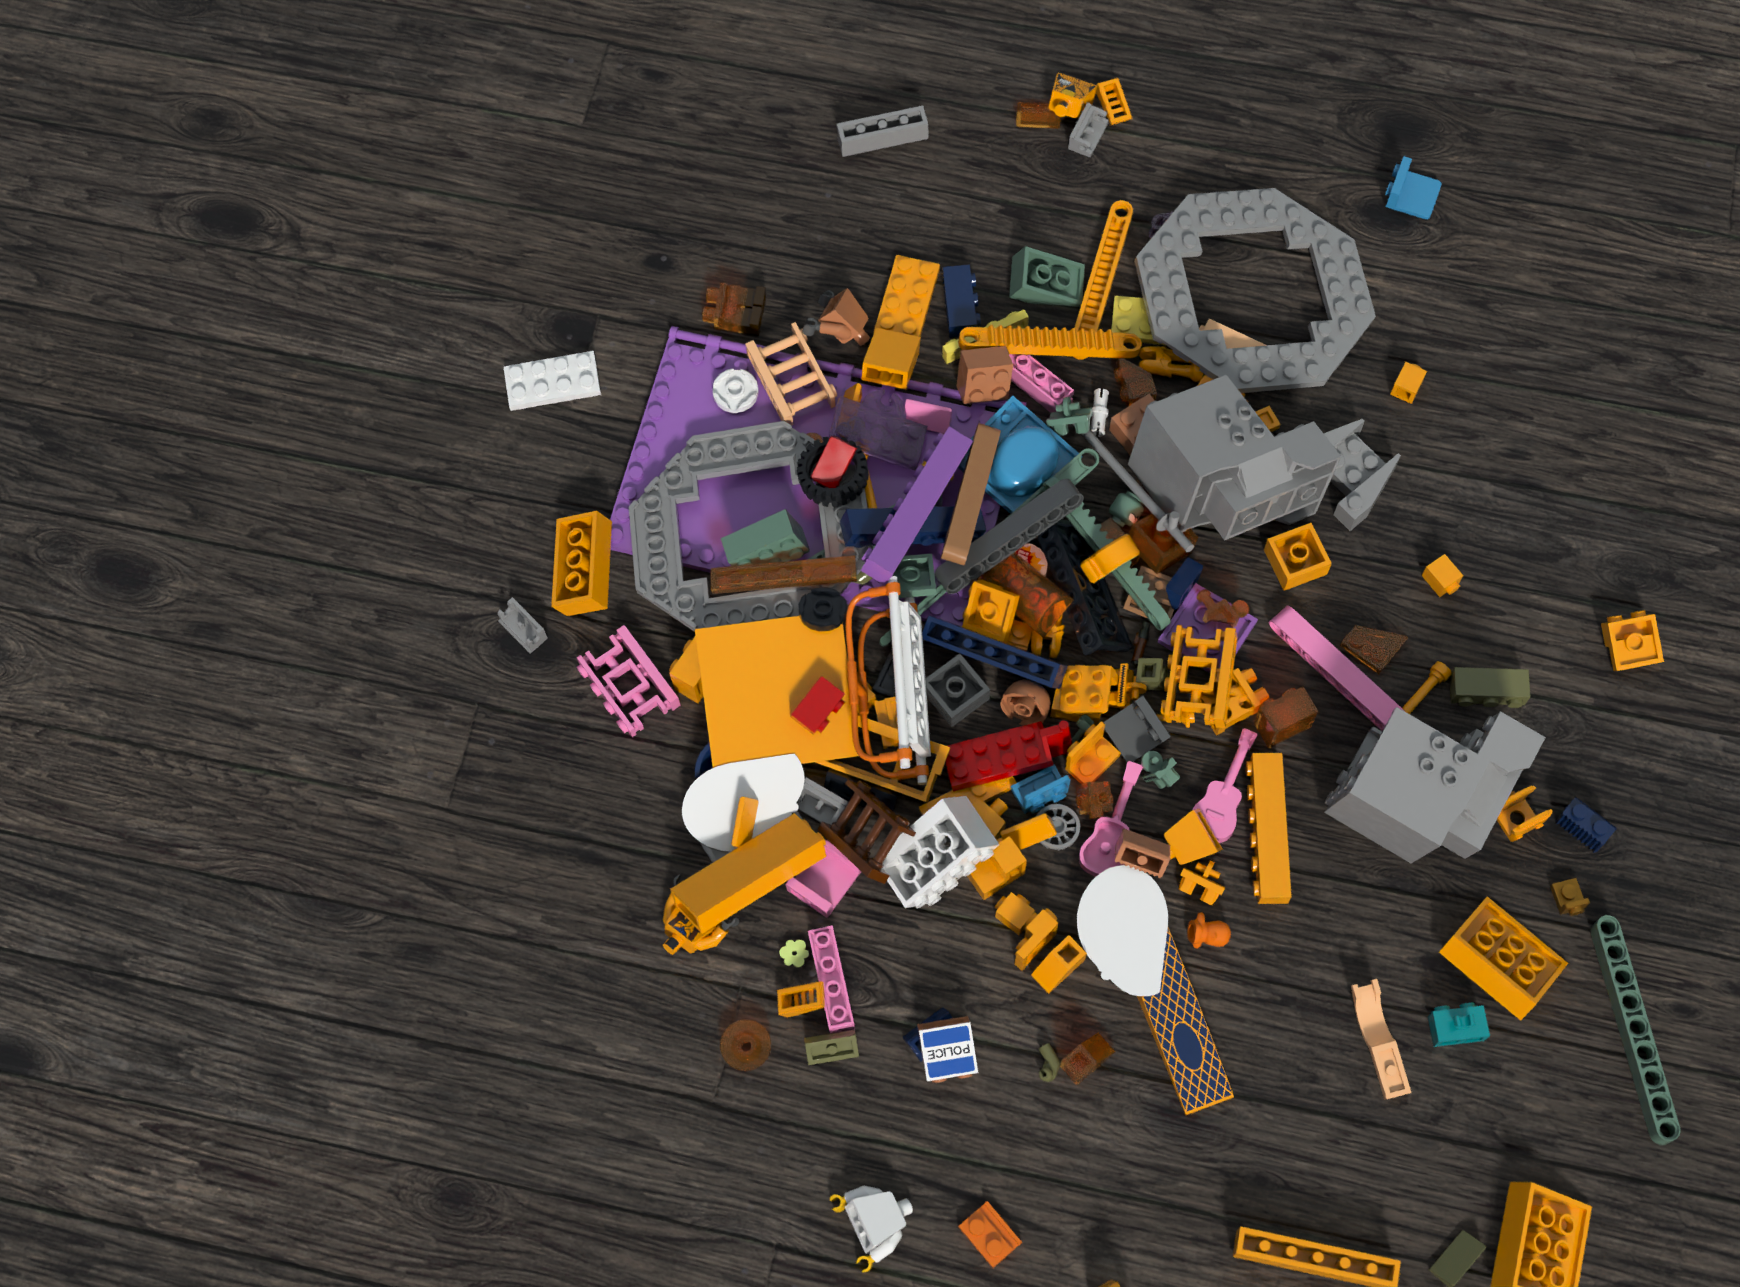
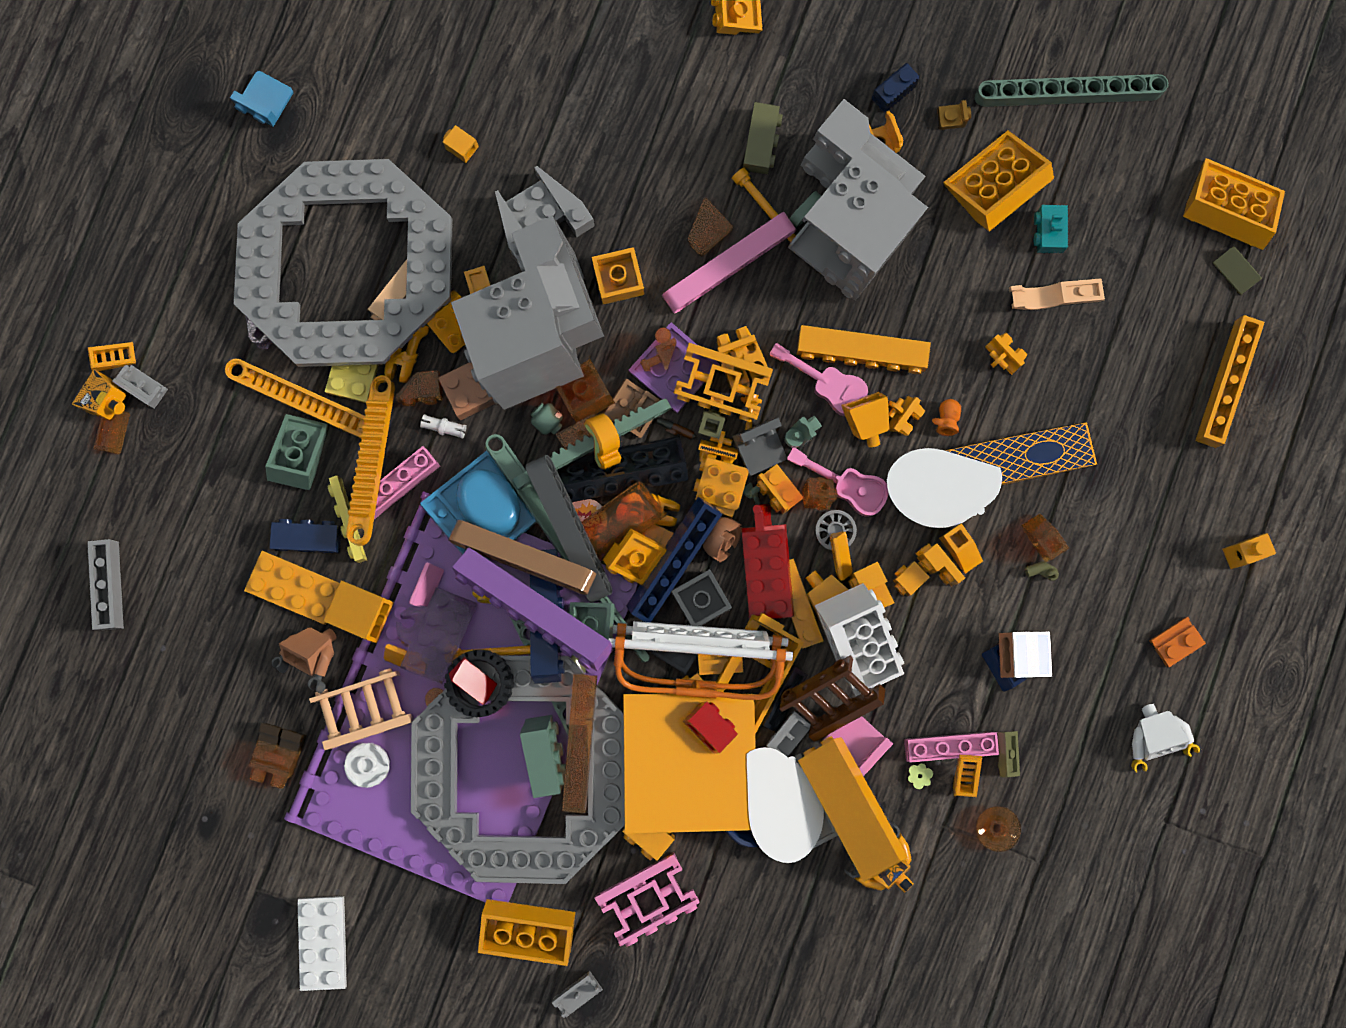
camera: 85 degrees left, 15 degrees up
light orange slope [731,796,759,847] -> none
black tile [798,587,847,632] -> none
nougat brick [956,346,1013,404] -> none
dark azure bracket [1011,765,1071,814] -> none
sand green hips [1046,397,1093,436] -> none
light grey piece [1073,424,1194,552] -> none
nougat brick [1115,828,1171,878] -> none
dark blue slope [1166,558,1203,610] -> none
clear orange brick [1254,686,1318,748] -> none
light orange brick [1422,554,1463,597] -> none
none -> light orange hips [985,333,1027,375]

